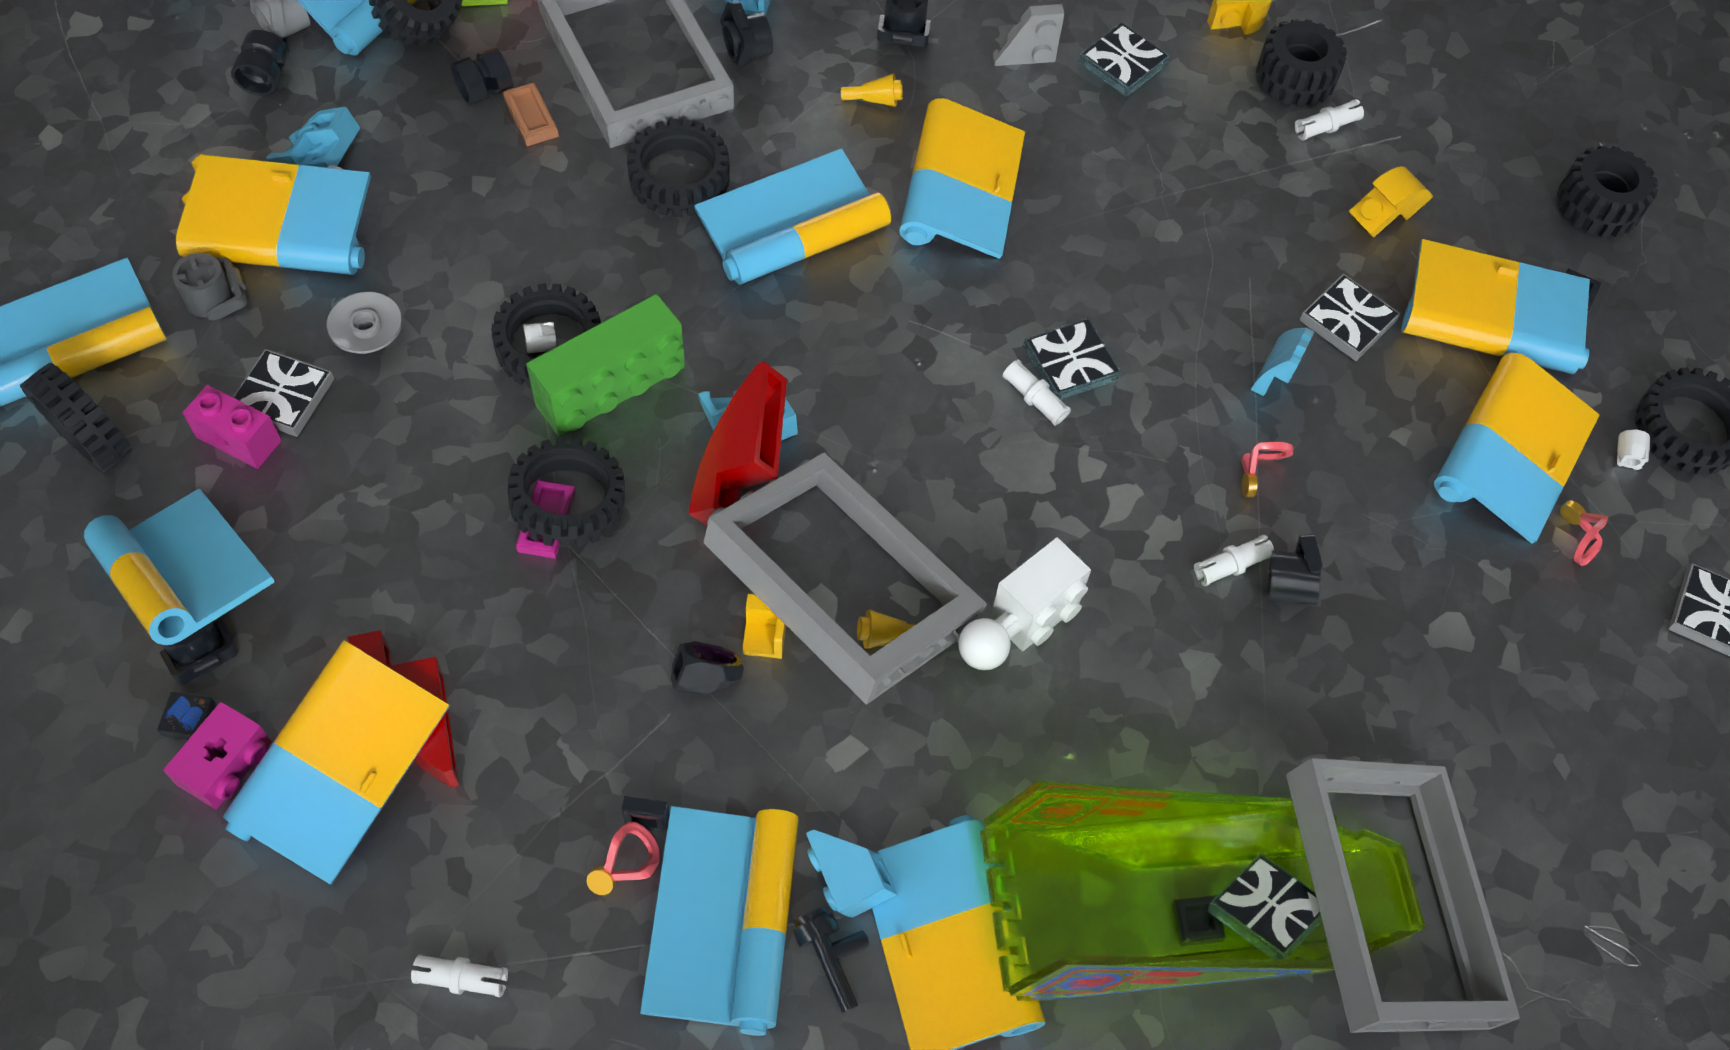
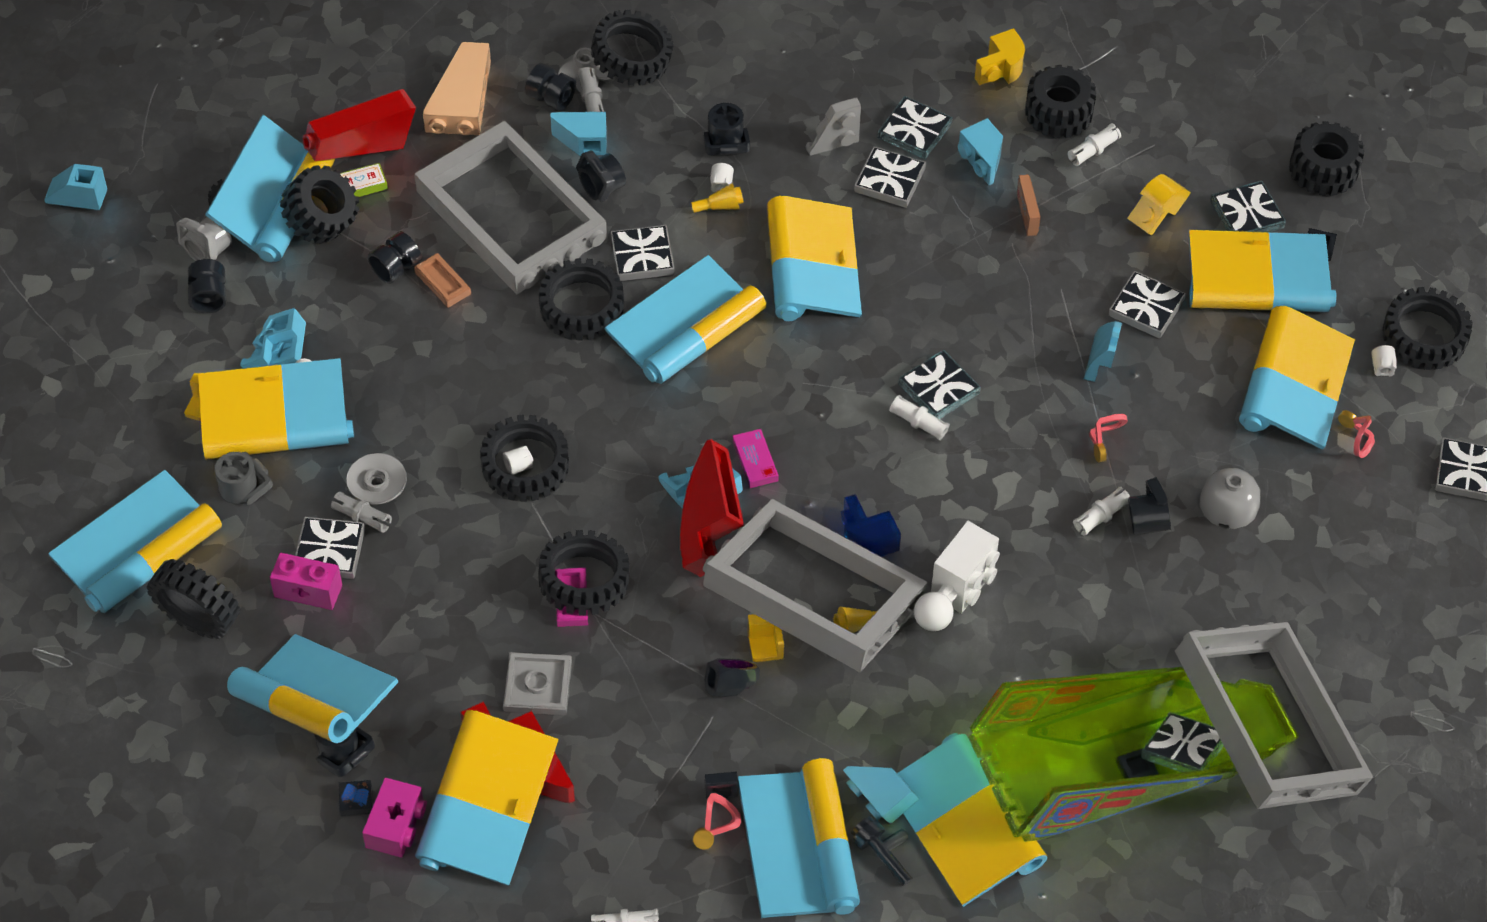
camera: 10 degrees left, 5 degrees down
bright green piece [526,294,685,437] -> none
none -> light grey pin [331,492,392,533]
none -> light grey tile [503,652,572,715]
none -> tile [611,225,675,281]
none -> white hose [710,163,734,192]
none -> dark pink tile [733,429,779,488]
none -> clear blue brick [841,494,901,557]
none -> tile [854,146,926,208]
none -> medium azure slope [958,118,1003,185]
none -> nougat tile [1017,174,1040,236]
none -> light grey cylinder [1200,468,1260,529]
none -> tile [1210,181,1286,232]

